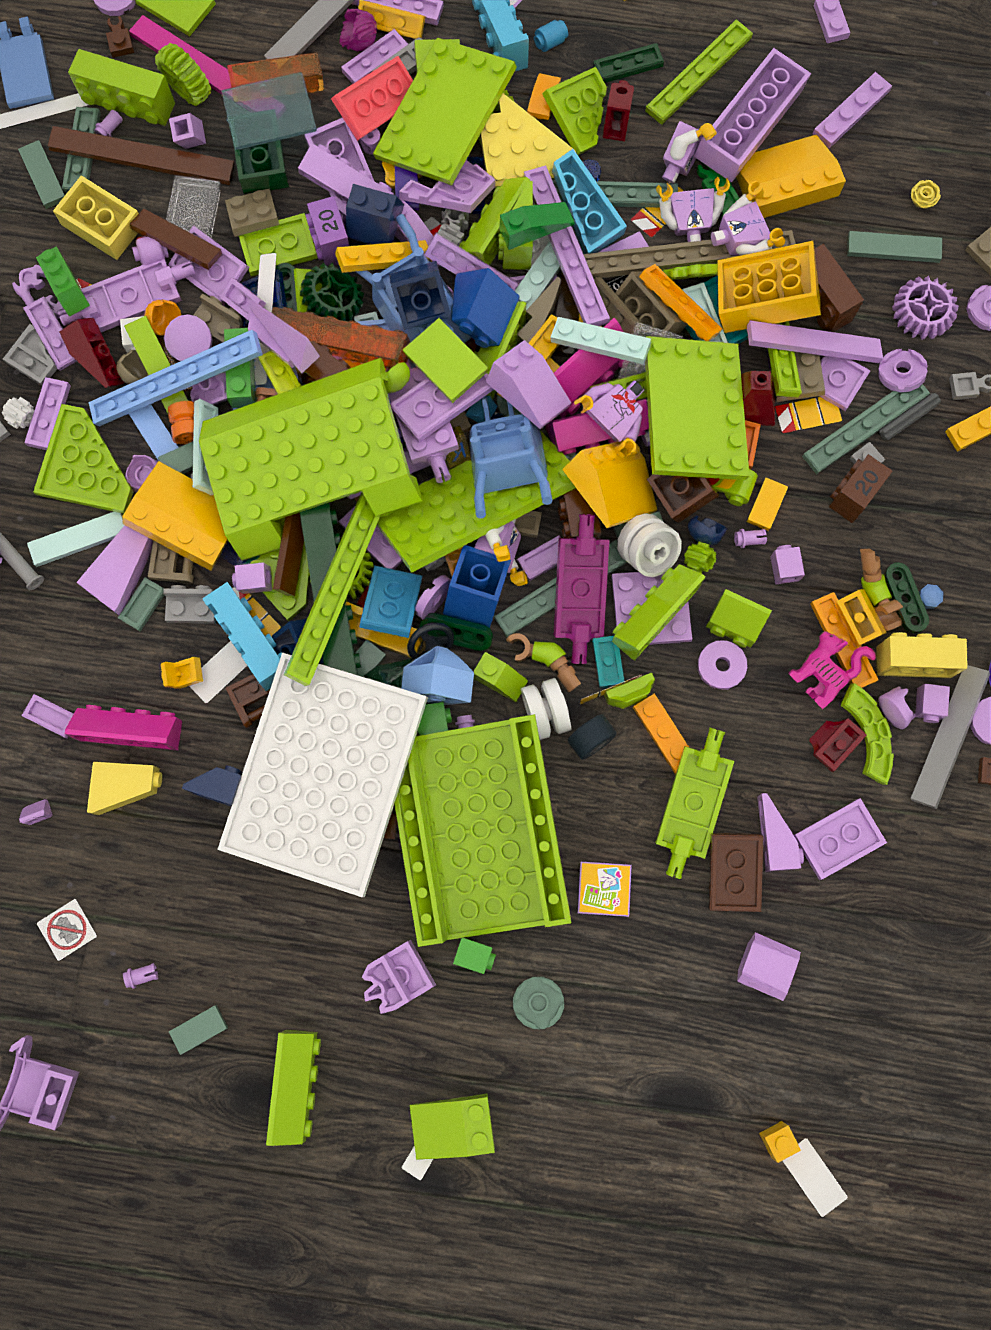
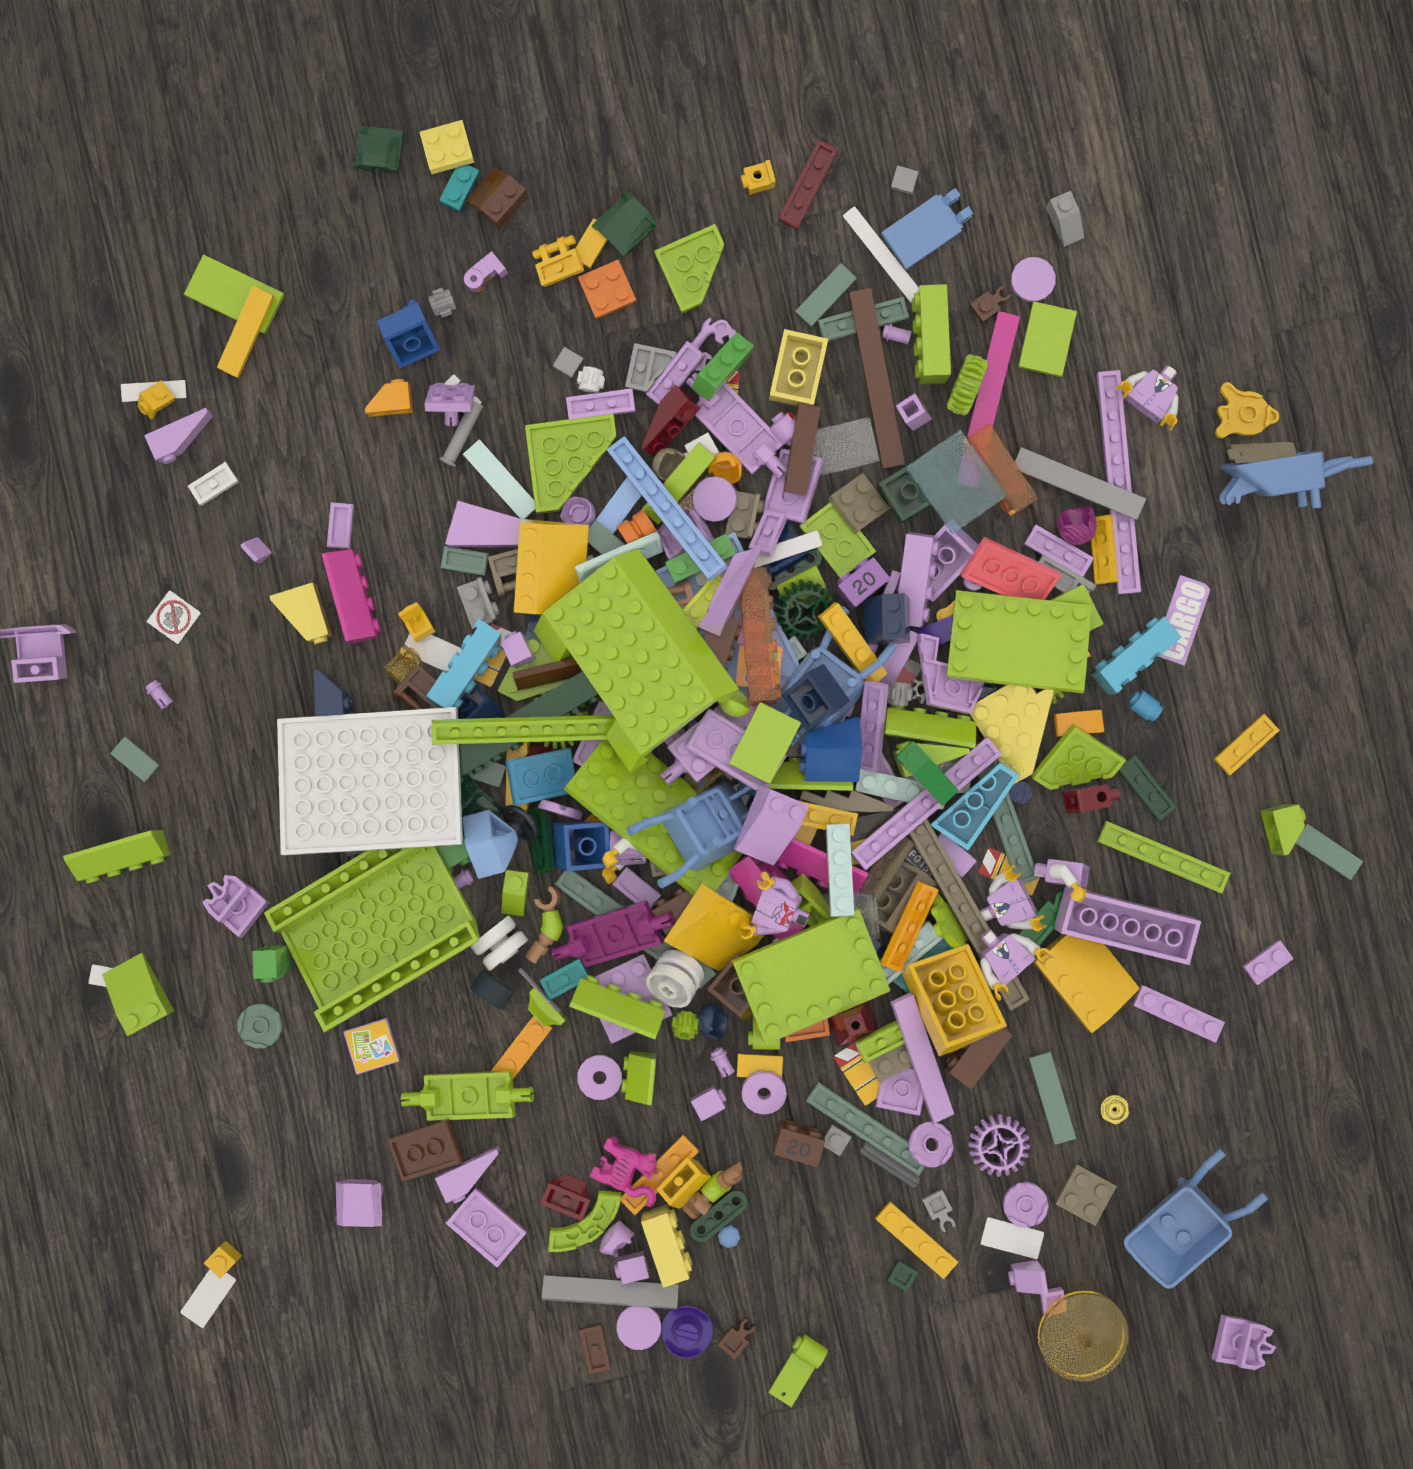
camera: 65 degrees right, 10 degrees up
none -> clear yellow bracket [383,644,421,684]
none -> lavender tile [742,1070,787,1115]

